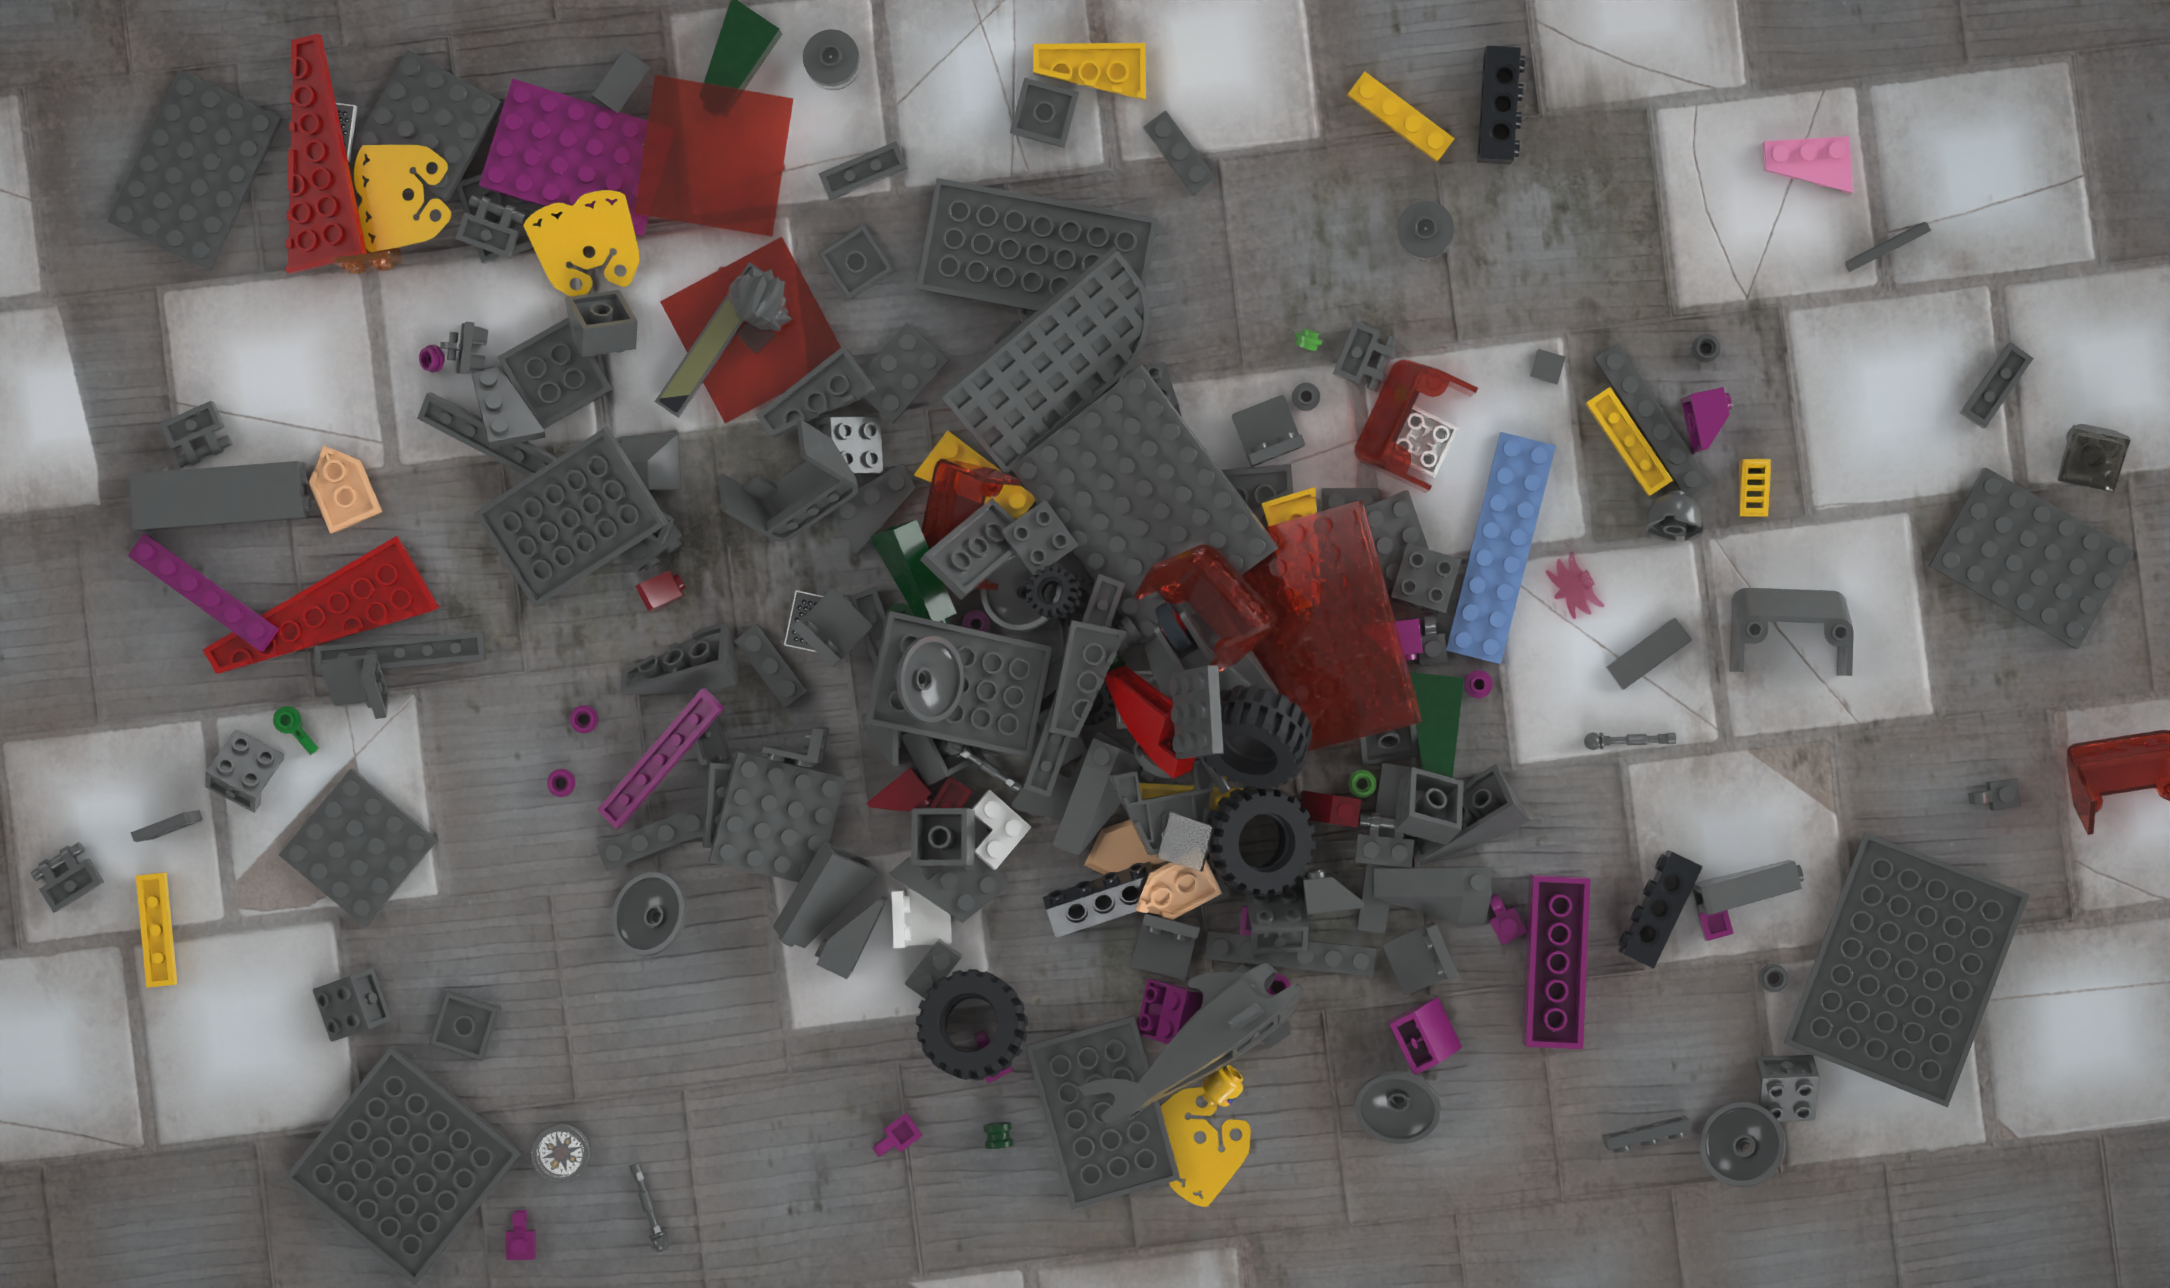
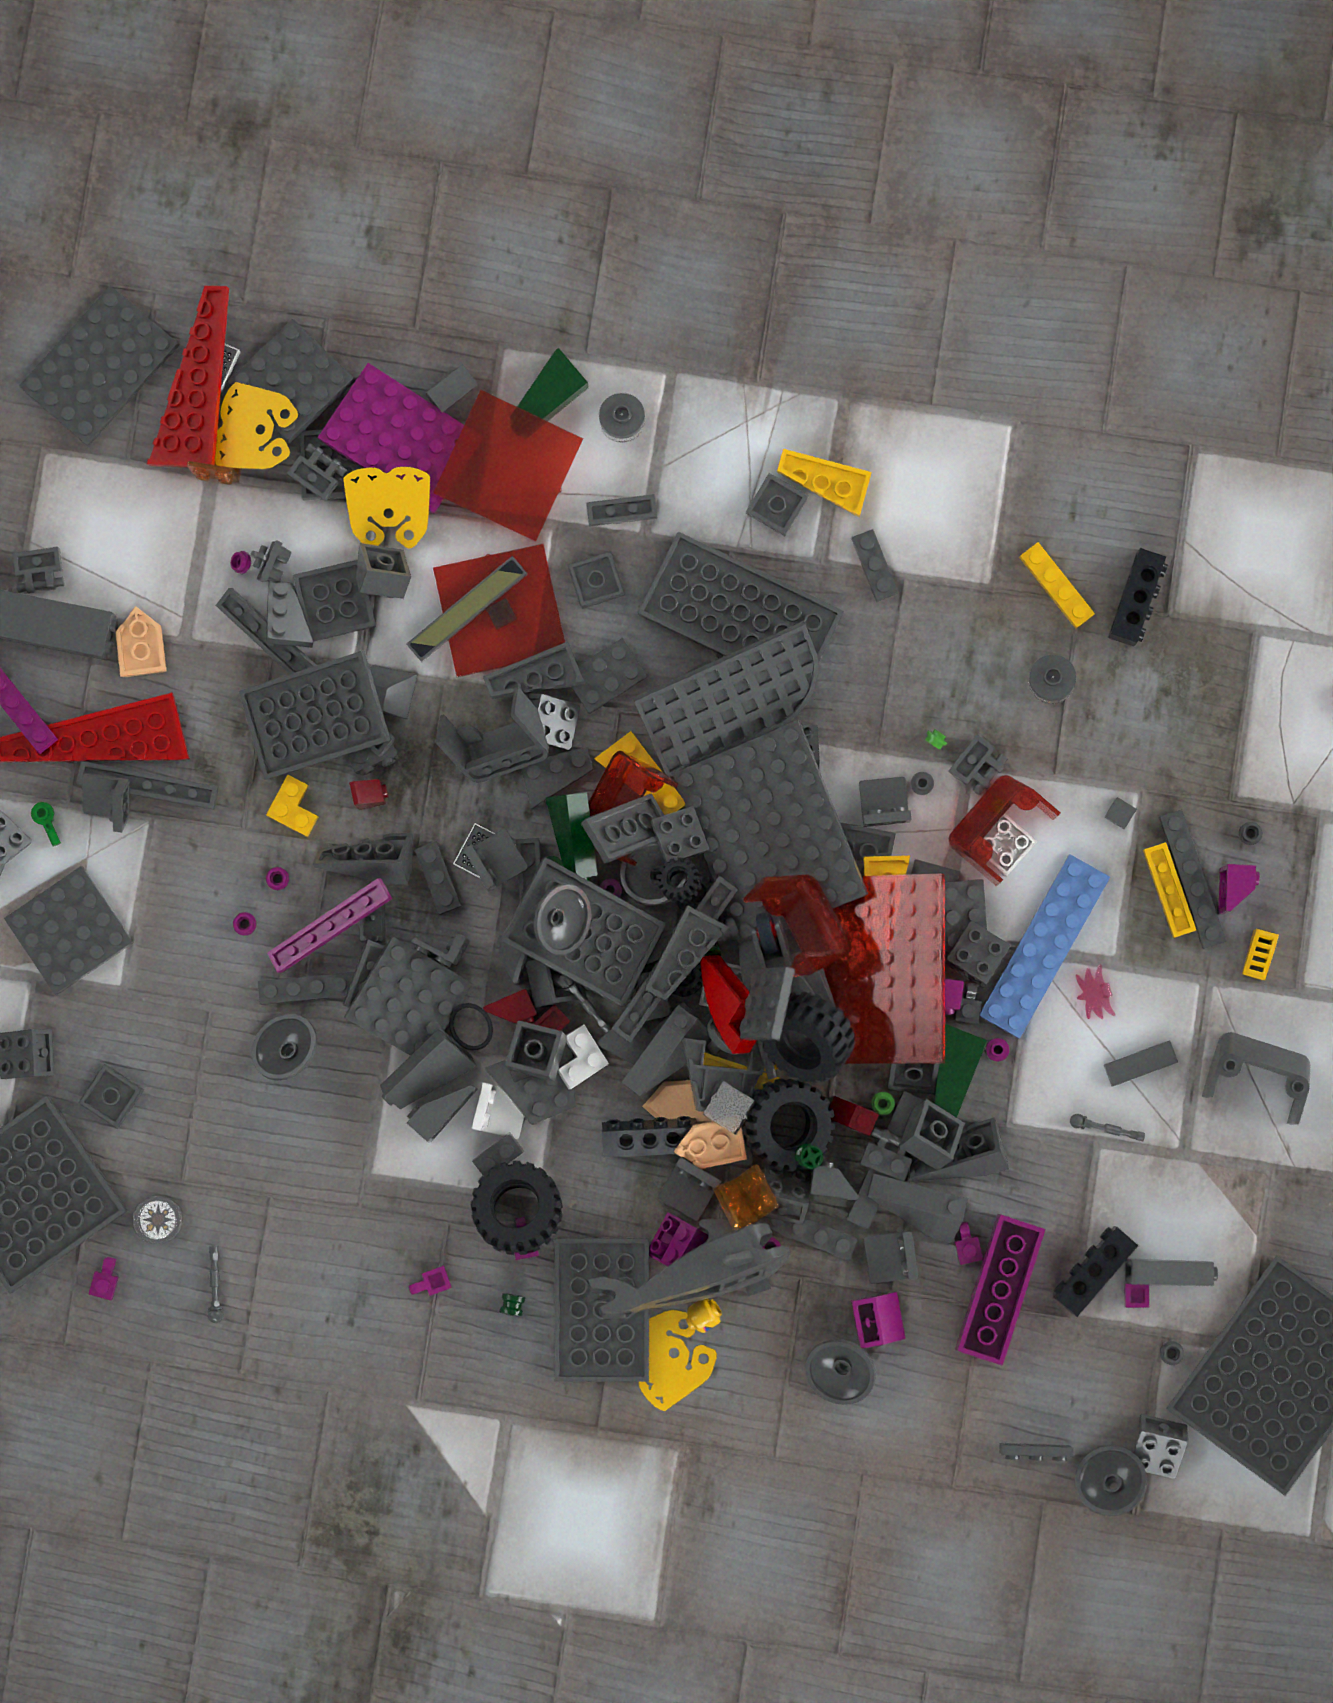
camera: 20 degrees right, 5 degrees down
dark grey hair [728,267,792,331] -> none
dark grey cylinder [1646,490,1704,541] -> none
none -> yellow plate [266,775,318,837]
none -> black tyre [449,1003,493,1051]
none -> clear orange bracket [713,1165,779,1231]
none -> dark green wheel [795,1143,823,1169]

